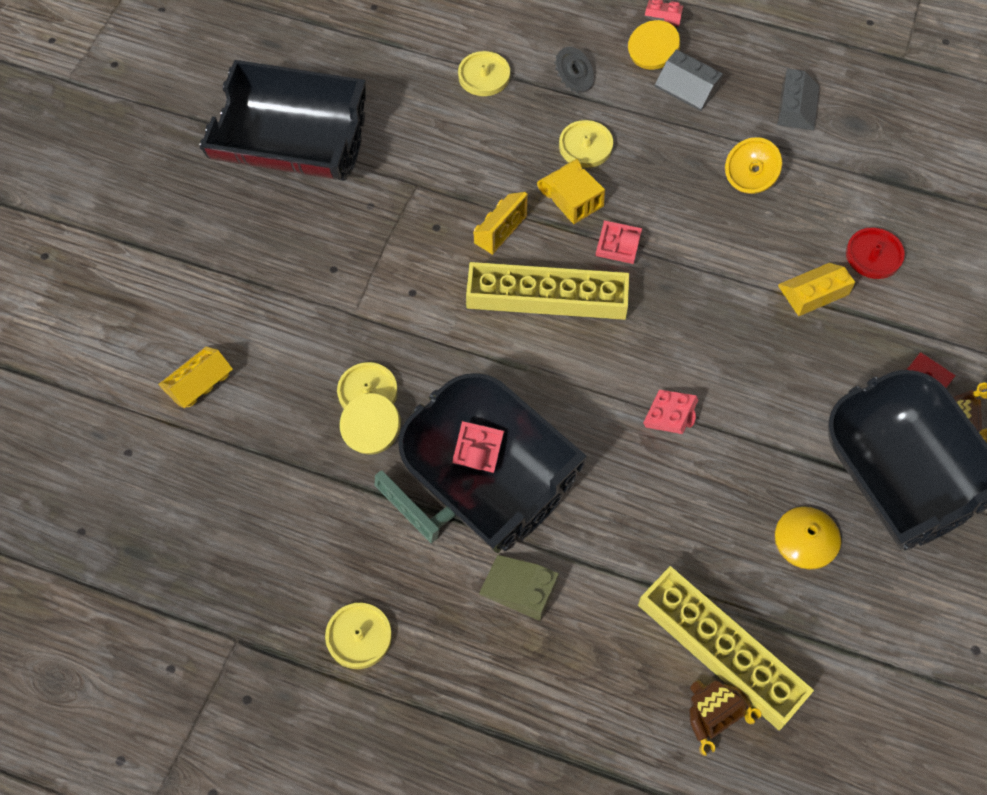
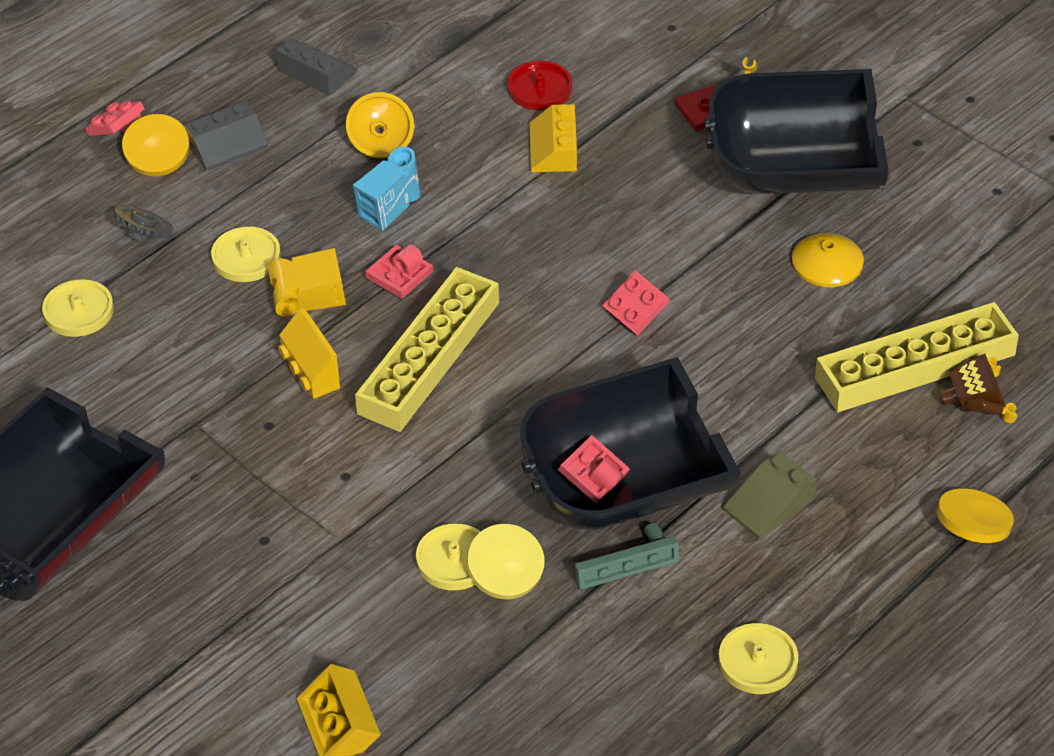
camera: 65 degrees left, 15 degrees down
none -> medium azure piece [353,146,421,231]
none -> yellow piece [937,489,1014,543]

